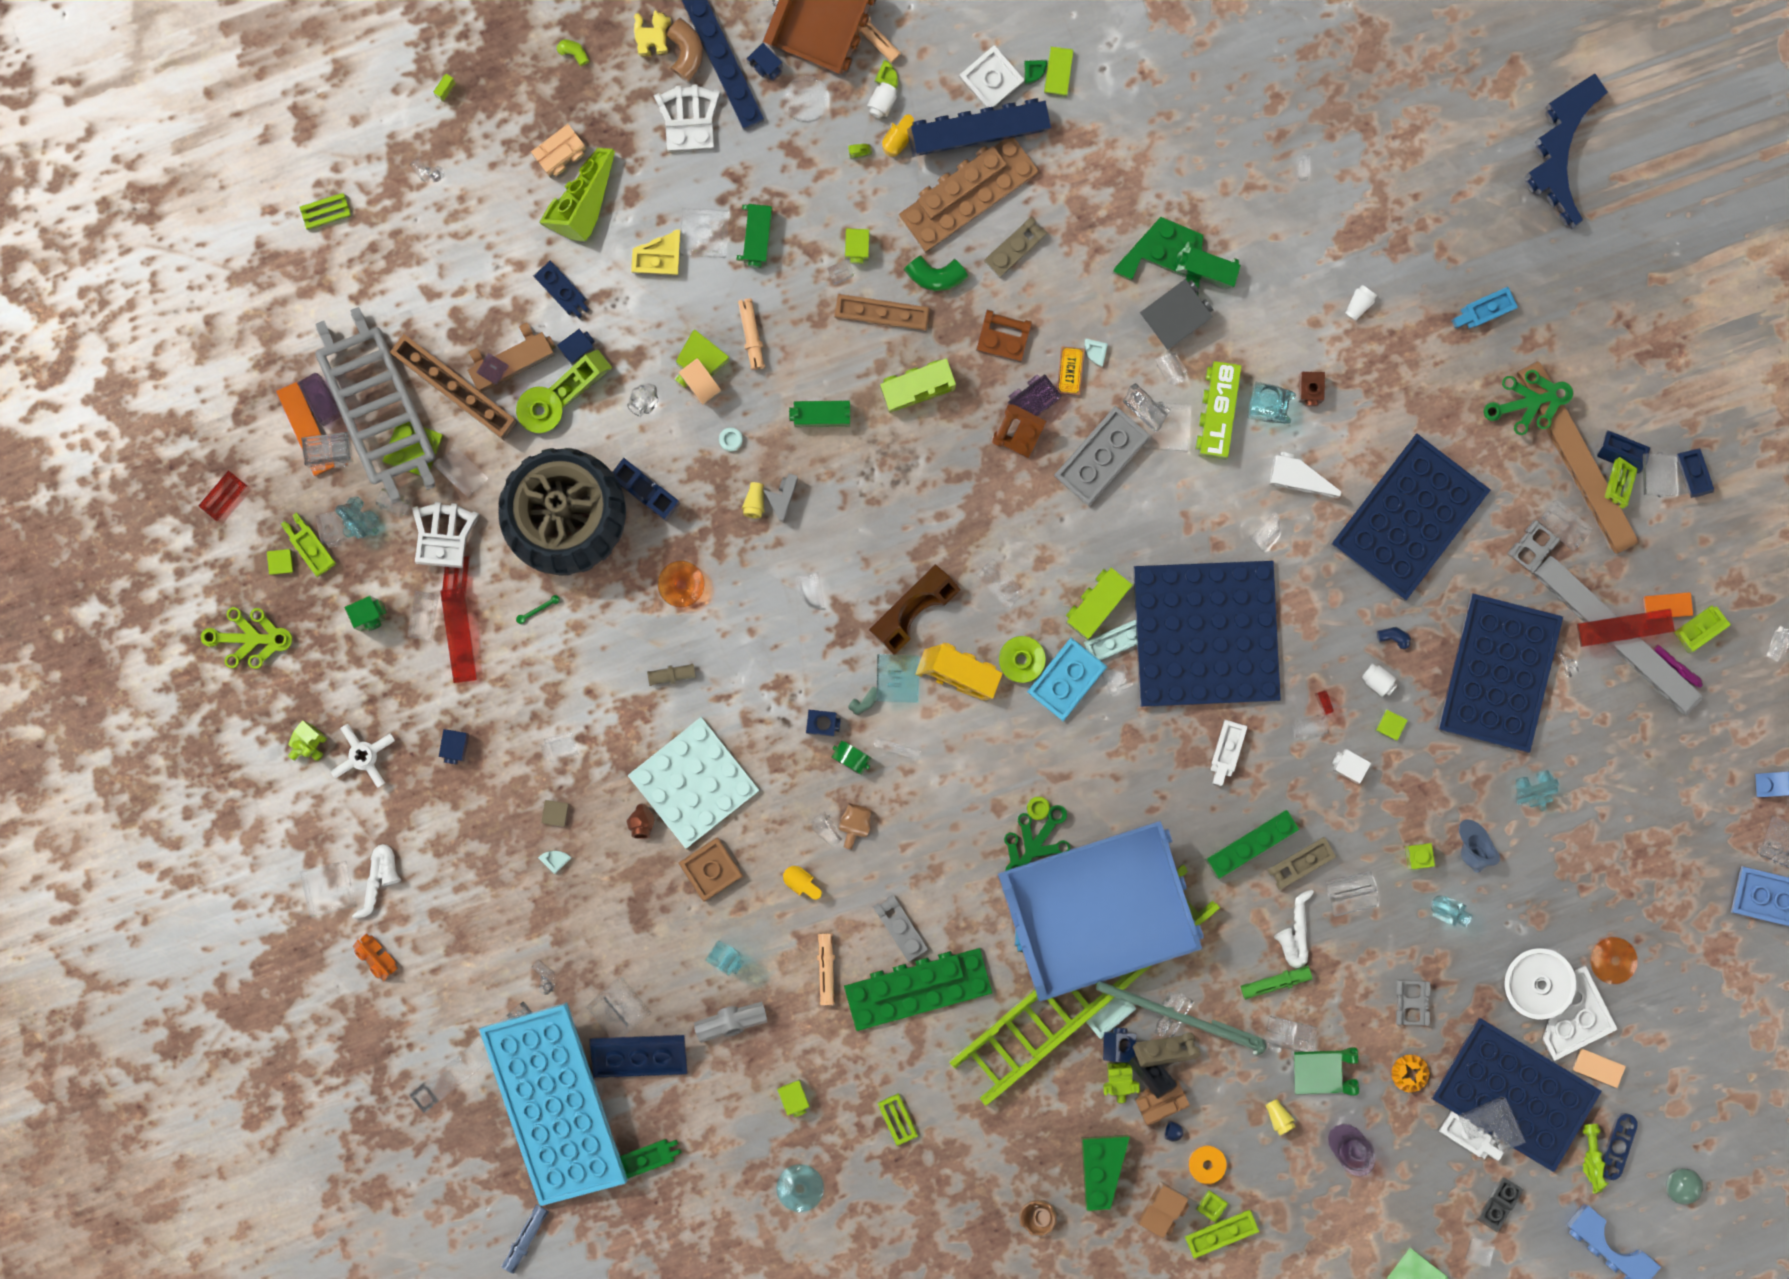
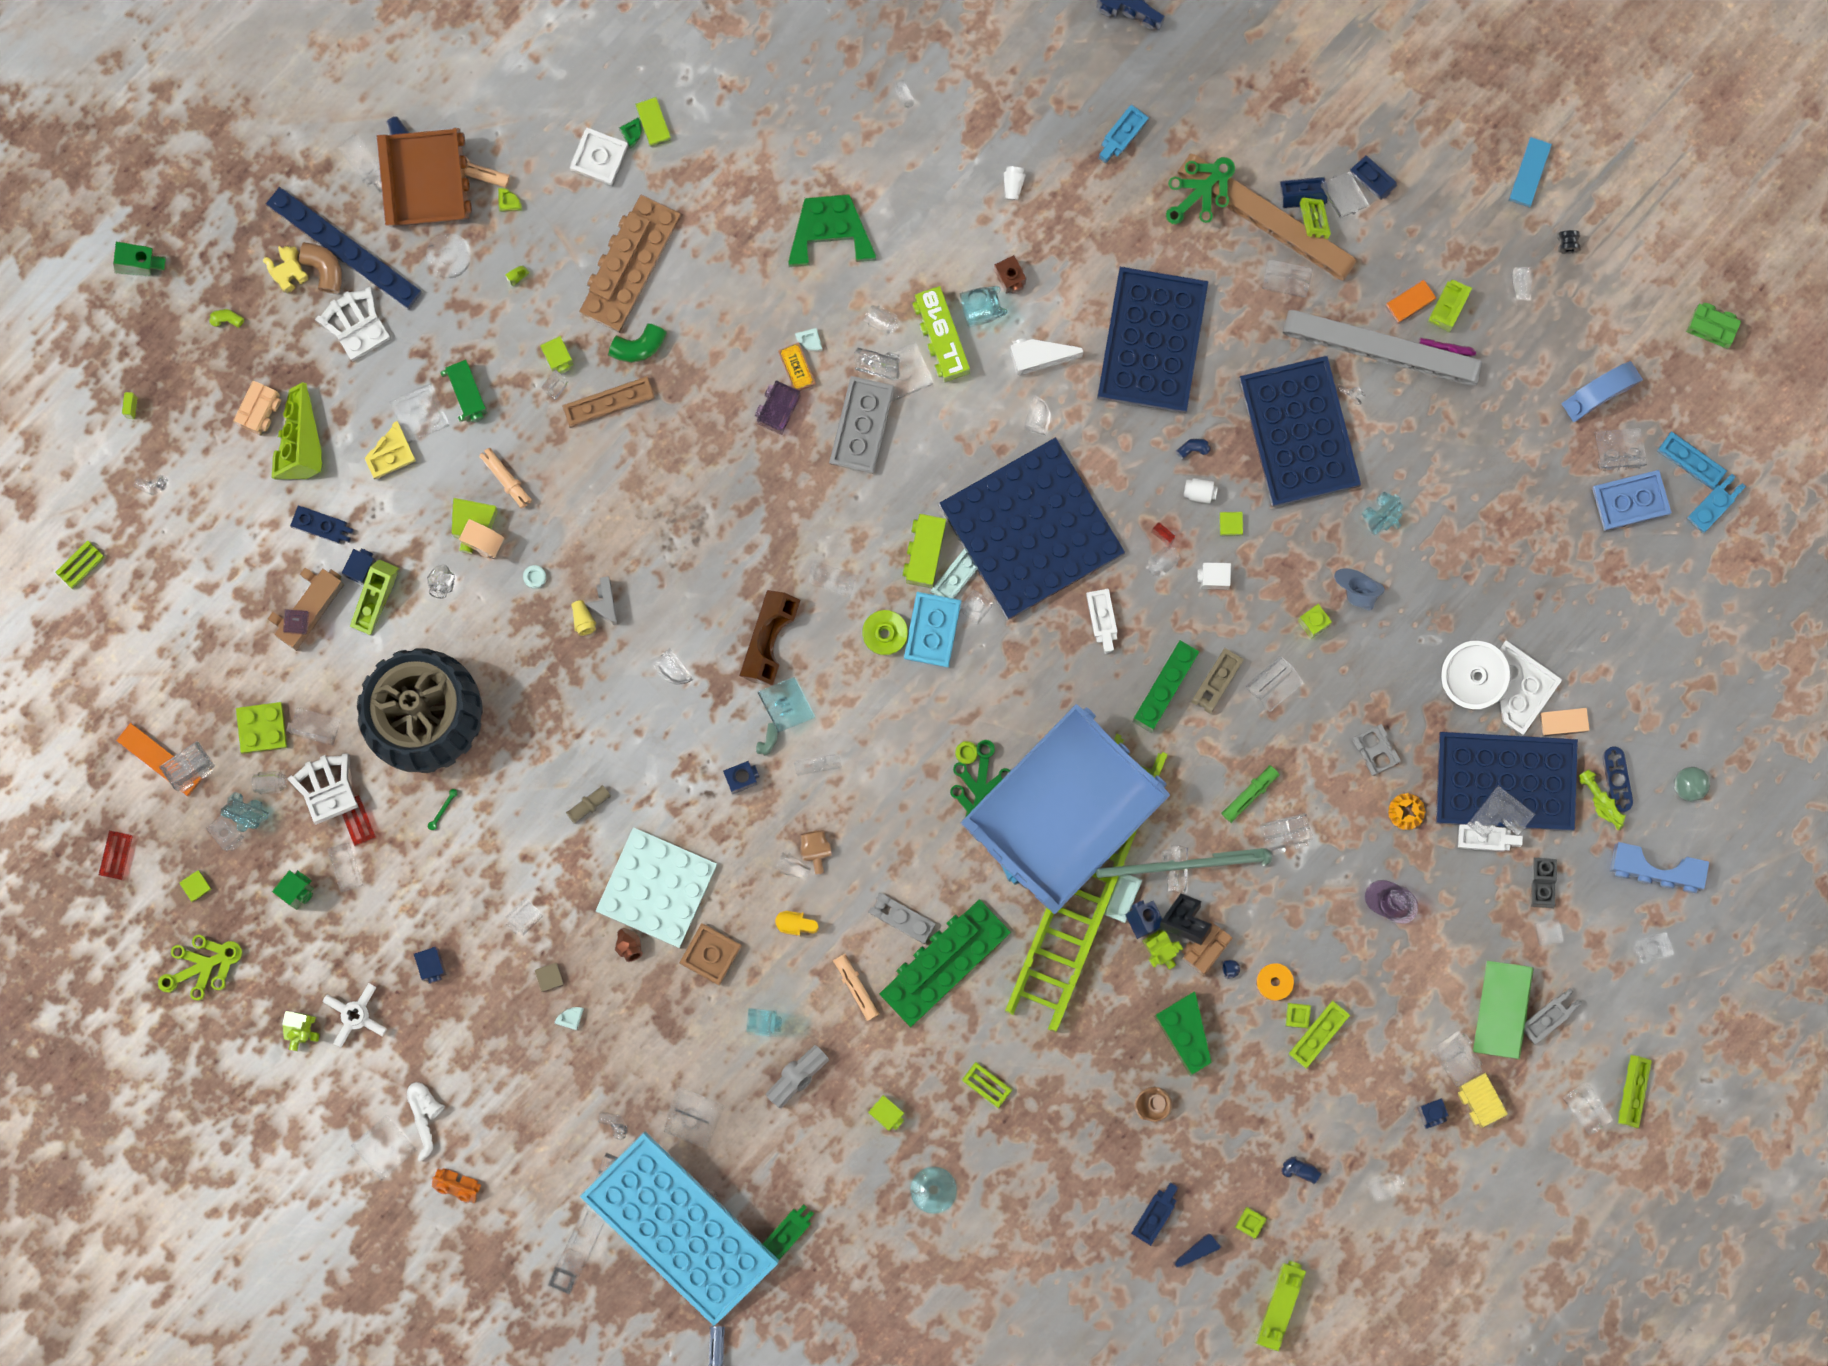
camera: 25 degrees left, 5 degrees down
lime hinge [281,512,336,577] -> none
clear purple brick [297,373,342,426] -> none
light grey bar [315,307,436,504] -> none
medium nougat brick [390,334,518,441] -> none
clear red tile [440,587,477,683] -> none
lime dish [516,386,563,433] -> none
dark blue tile [590,1035,688,1078] -> none
dark blue arch [612,458,680,521] -> none
clear orange dish [658,561,705,607] -> none
dark blue brick [746,43,783,81] -> none
green brick [789,401,850,427] -> none
green piece [831,740,871,775] -> none
white brick [867,82,898,119] -> none
lime wedge [880,358,956,413] -> none
yellow arm [882,114,914,157] -> none
dark blue brick [907,98,1051,157] -> none
yellow wedge [915,643,1002,701] -> none
dark orange plate [976,310,1032,362] -> none
dark tan plate [984,216,1048,278] -> none
dark orange plate [991,404,1047,458] -> none
dark tan plate [1133,1032,1201,1068] -> none
medium nougat brick [1137,1181,1189,1238] -> none
dark grey brick [1140,279,1214,350] -> none
green brick [1176,241,1241,289] -> none
light yellow cone [1265,1099,1296,1136] -> none
white piece [1274,890,1314,969] -> none
flag [1294,1047,1359,1095] -> none
clear light blue hips [1431,895,1473,928] -> none
light grey piece [1507,520,1560,574] -> none
clear red tile [1577,608,1675,647] -> none
clear orange dish [1590,937,1637,984] -> none

